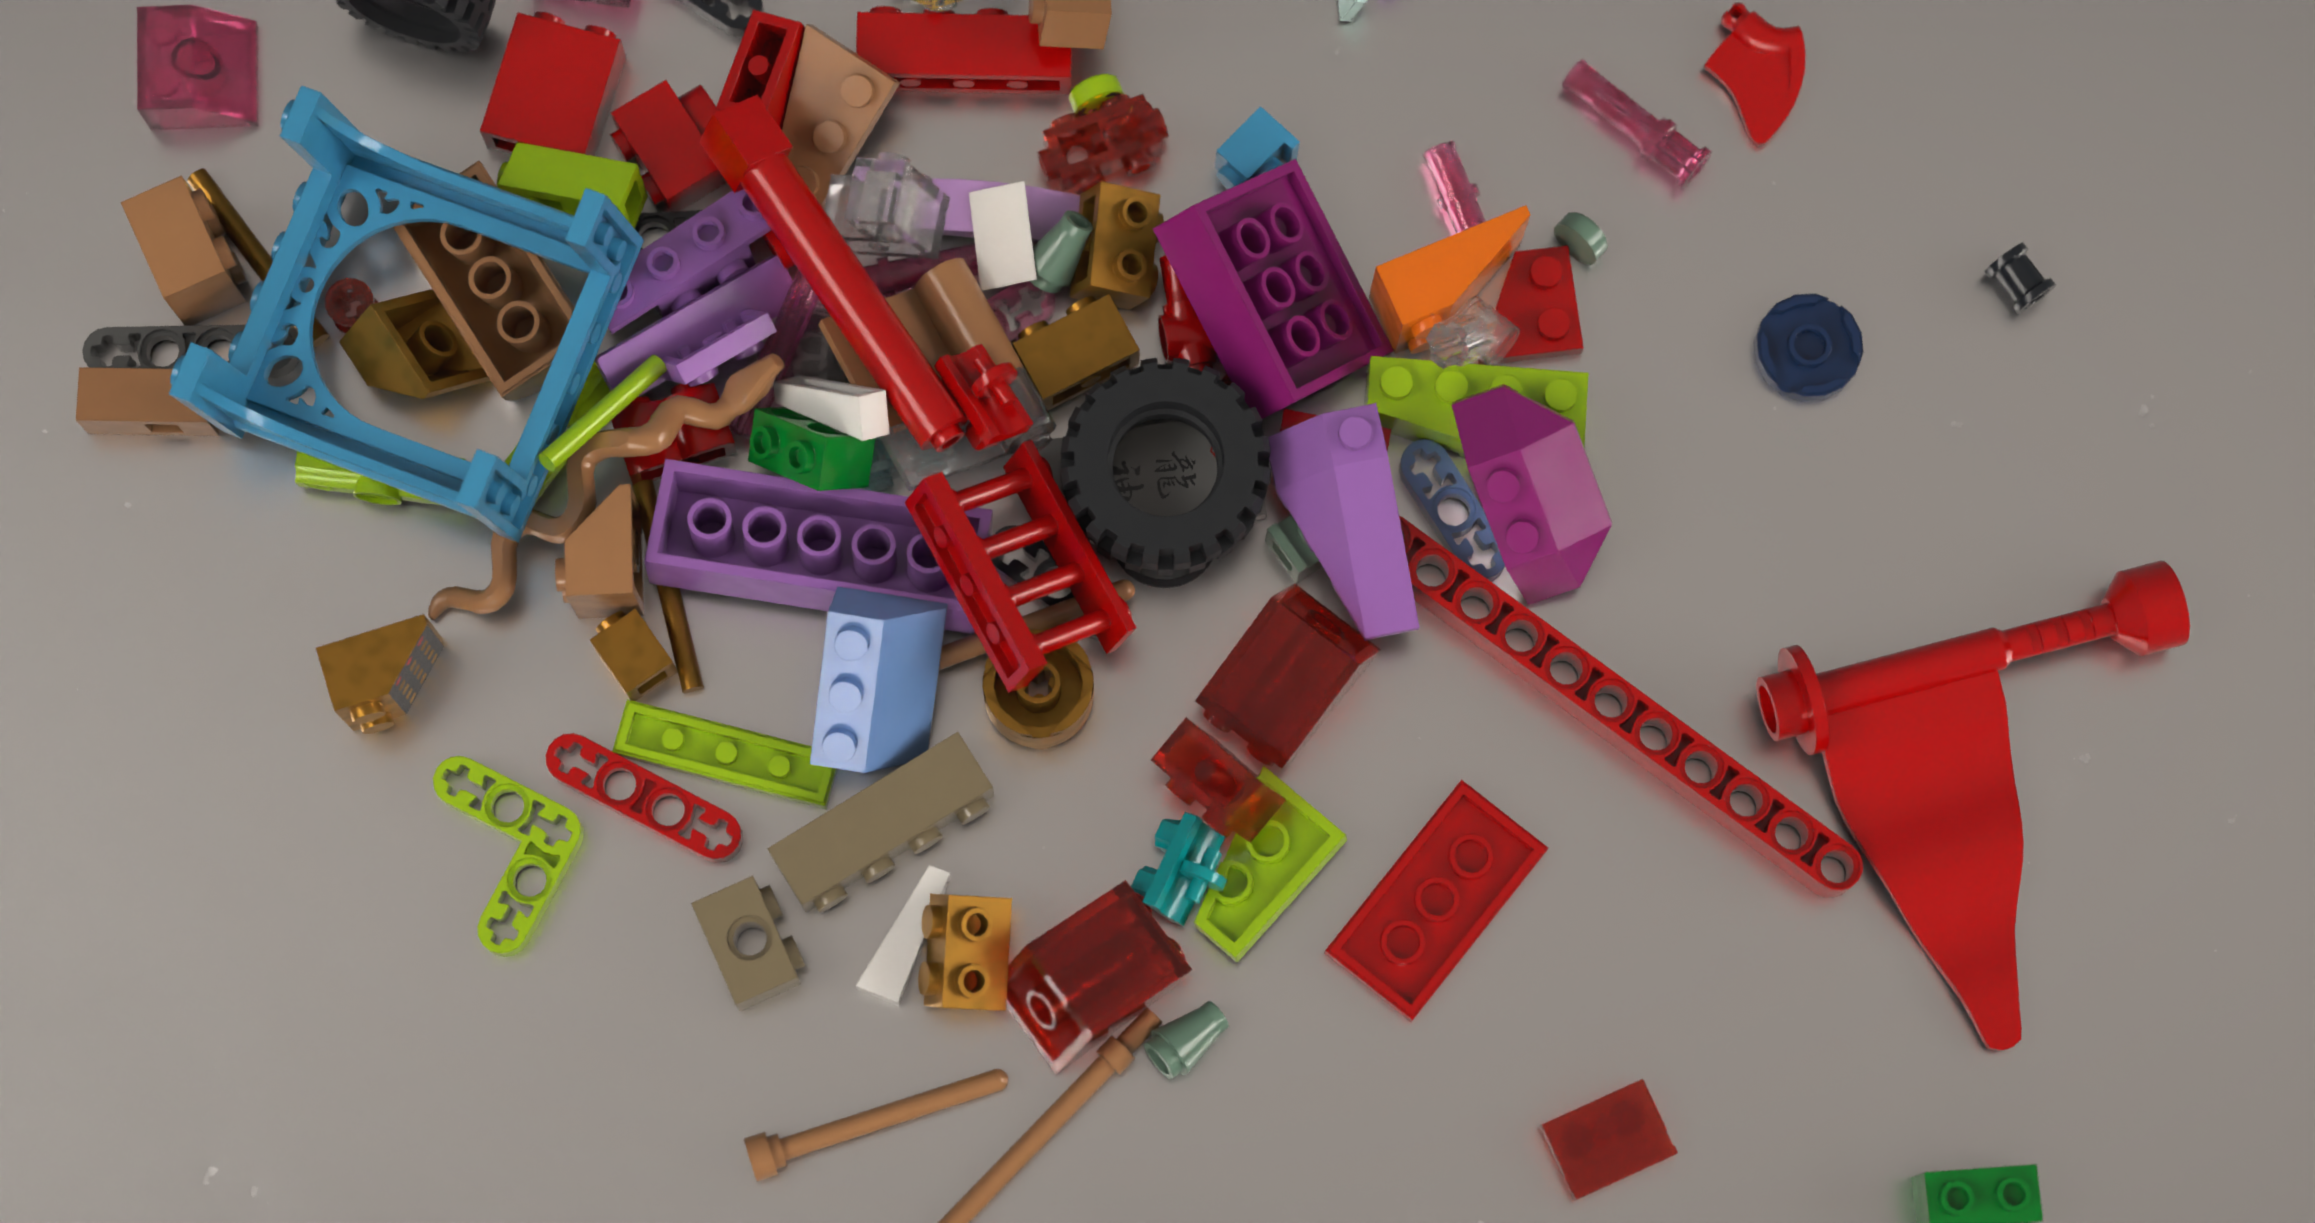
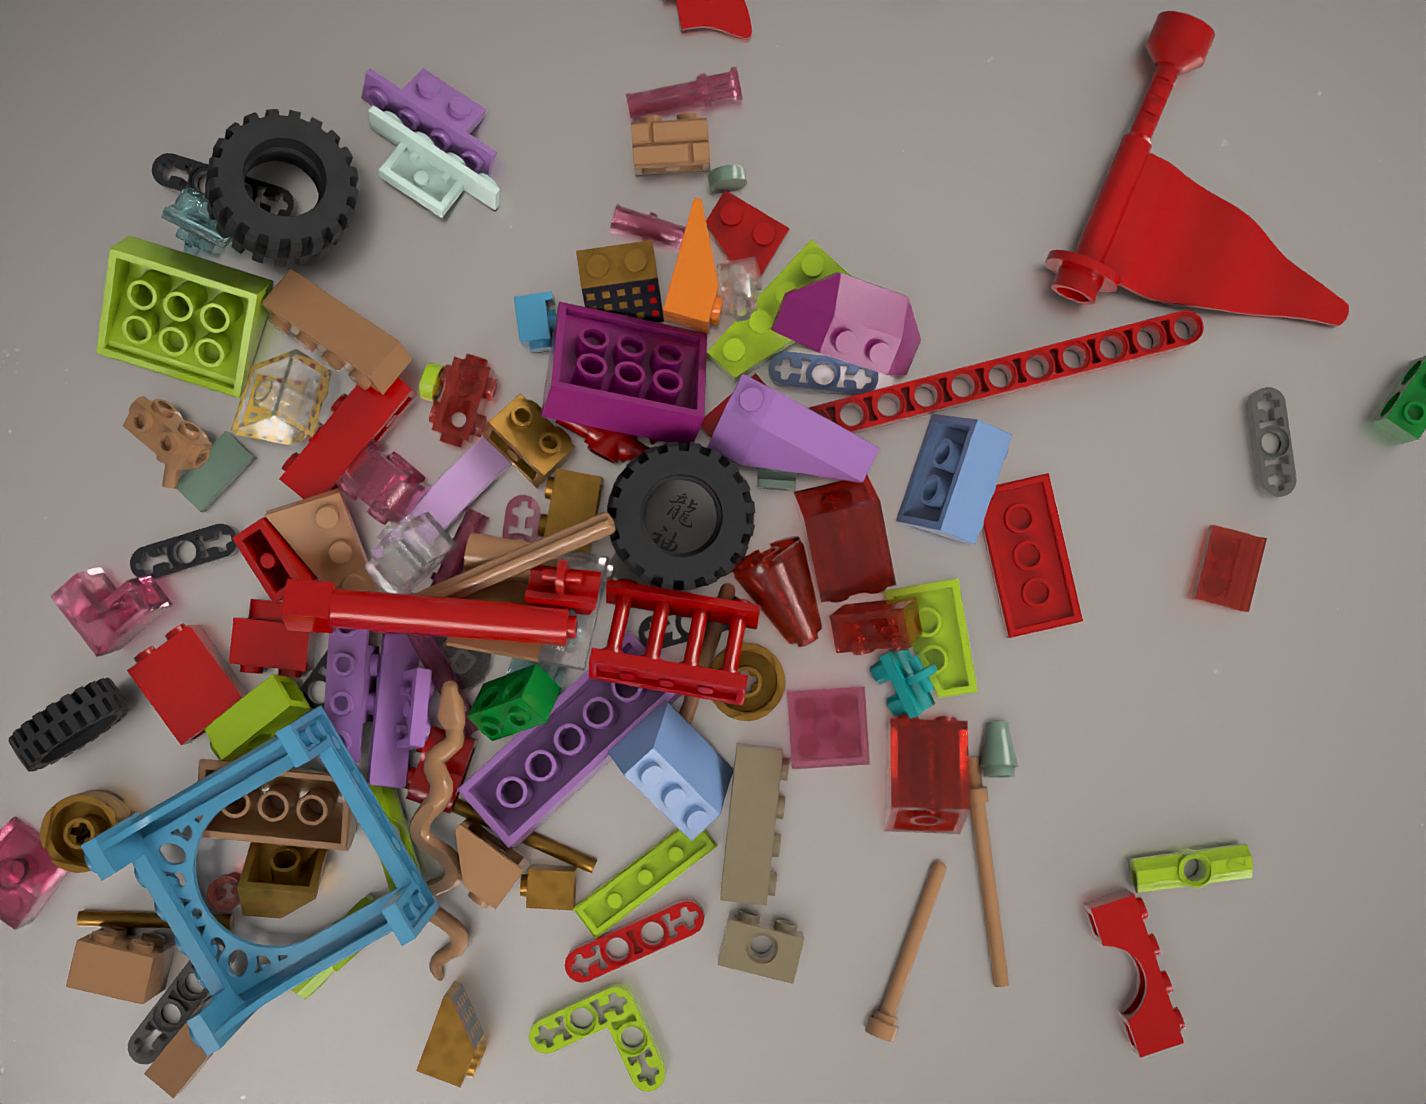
camera: 45 degrees left, 10 degrees up
lime bar [538,355,667,472] -> none
white piece [774,375,890,441] -> none
white piece [856,865,951,1006] -> none
pearl gold brick [918,894,1012,1011] -> none
white sticker [969,181,1037,291] -> none
sand green cone [1030,210,1093,293] -> none
dark blue tile [1754,294,1863,401] -> none
none -> pearl gold brick [40,790,130,873]
none -> clear pink brick [338,439,432,525]
none -> medium nougat axle [412,512,615,598]
none -> pearl gold slope [576,240,665,323]
none -> medium nougat brick [631,112,710,175]
none -> clear red cone [732,536,822,647]
none -> clear pink brick [785,685,870,769]
none -> medium blue slope [896,414,1012,544]
none -> dark grey beam [1246,387,1297,498]

